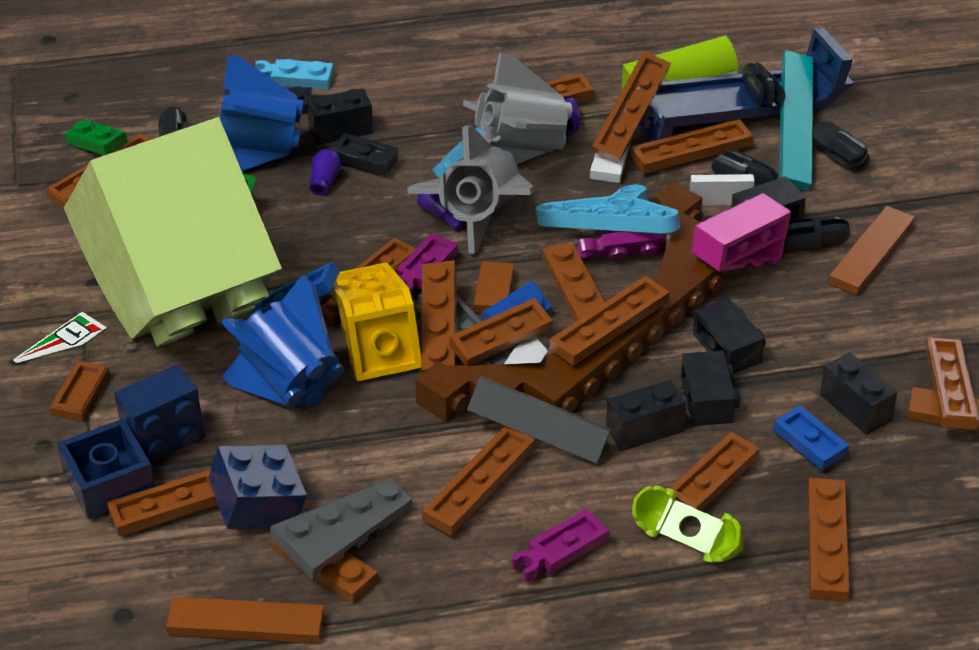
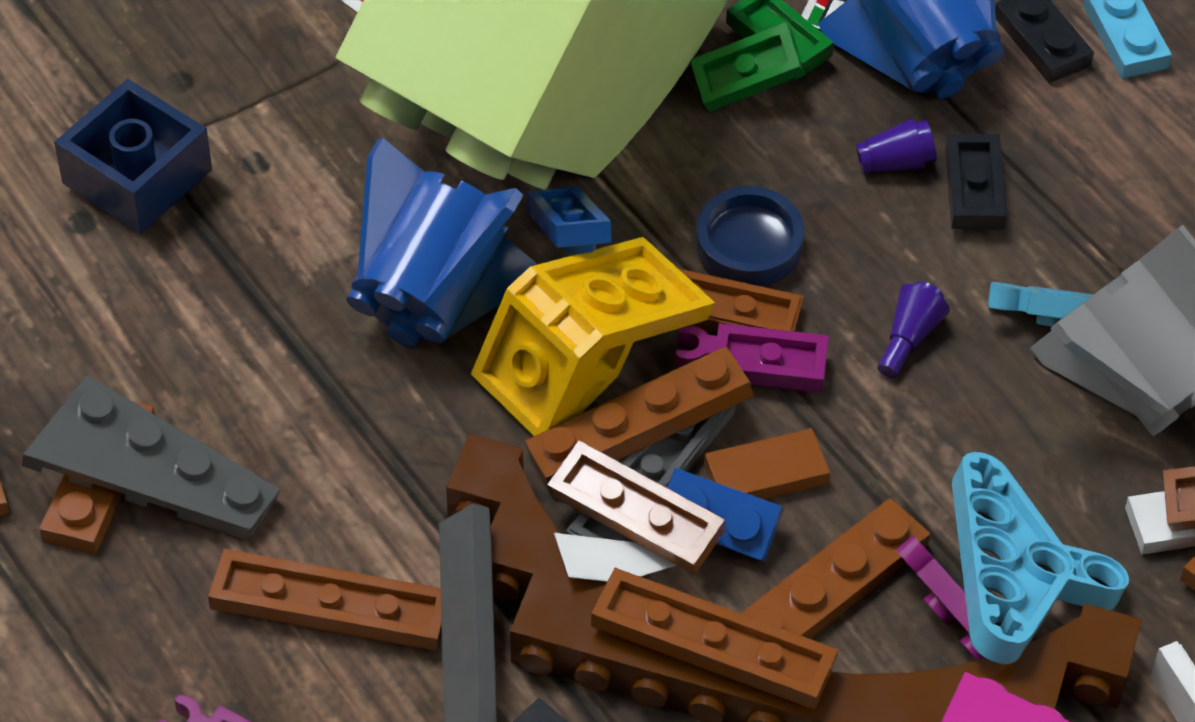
camera: 65 degrees right, 10 degrees up
dark orange tile [50,361,110,422] -> none
dark orange plate [107,469,218,537] -> none
dark blue brick [114,364,205,463] -> none
dark blue brick [208,445,307,529] -> none
black brick [306,88,373,145] -> none
light grey brick [407,125,534,254] -> none
none -> dark blue piece [696,186,804,286]

